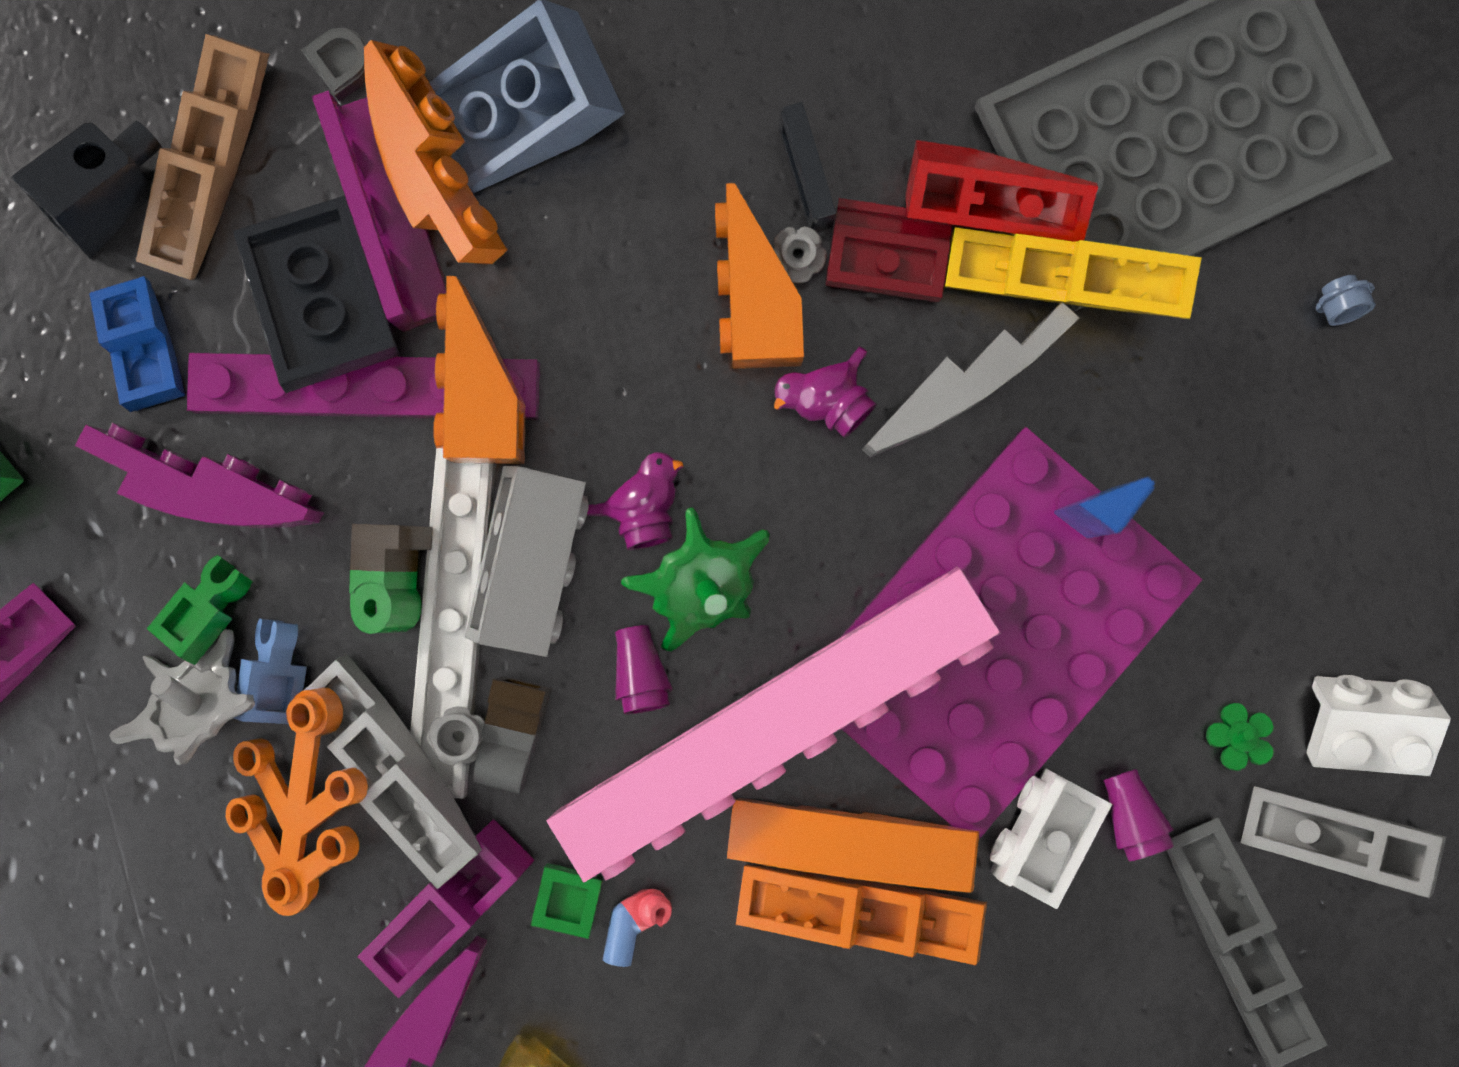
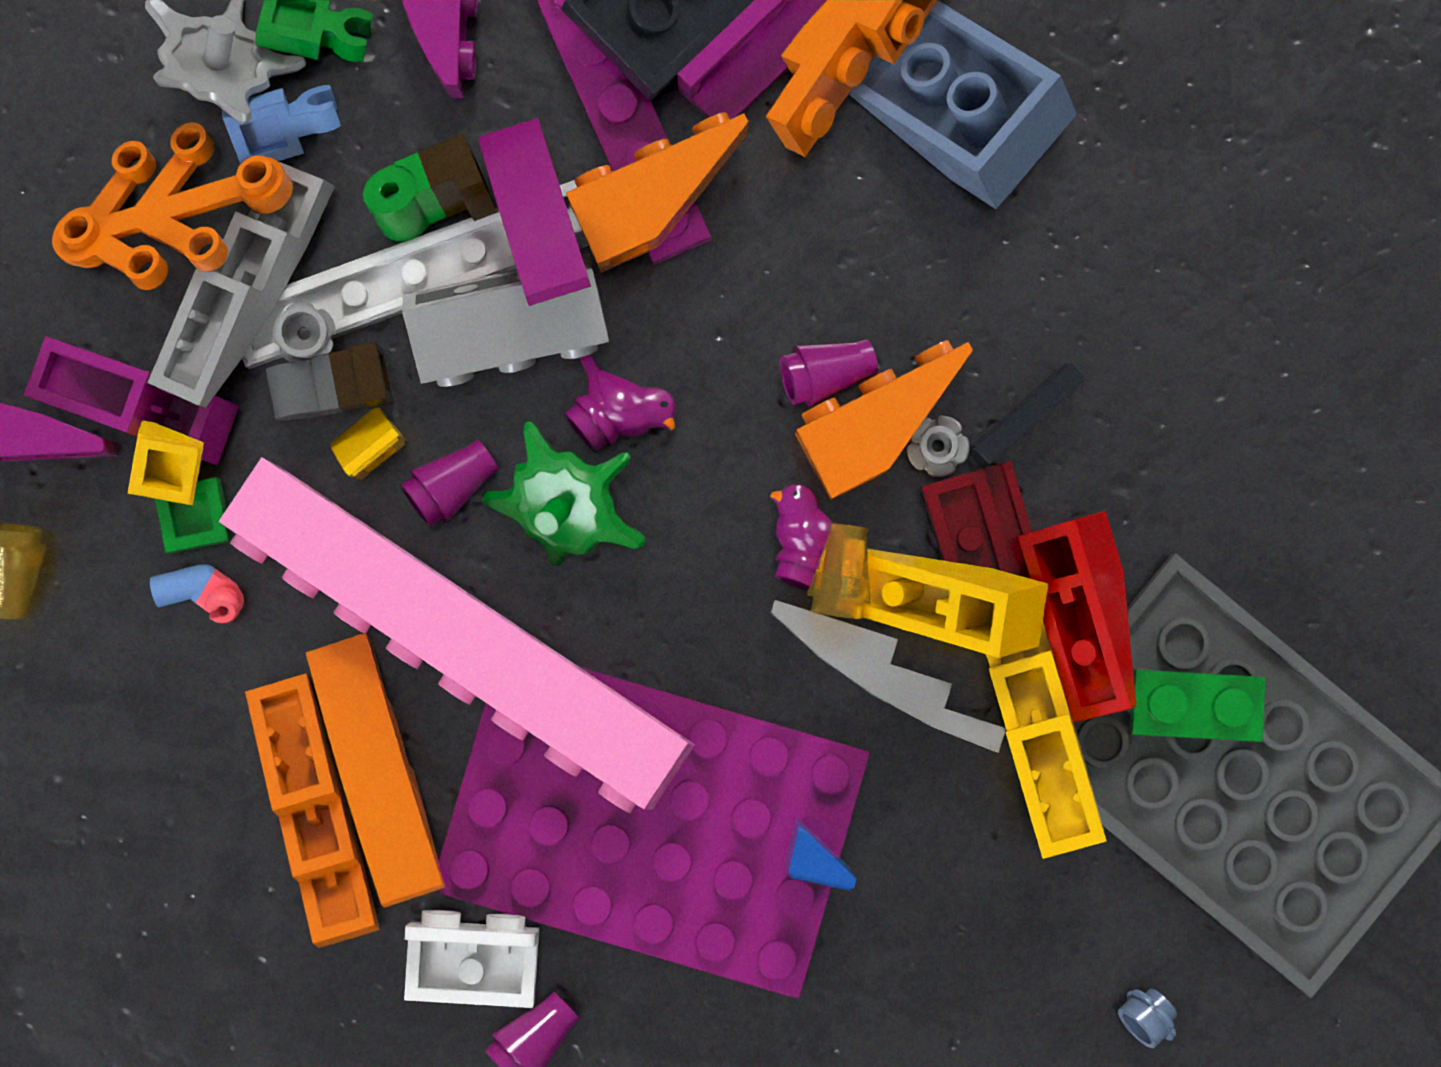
camera: 65 degrees right, 0 degrees up
none -> yellow slope [127,421,204,505]
none -> yellow slope [331,407,407,480]
none -> magenta slope [478,118,591,306]
none -> magenta cone [779,339,878,407]
none -> clear yellow cone [807,523,871,619]
none -> yellow slope [835,546,1048,658]
none -> green plate [1129,669,1266,742]

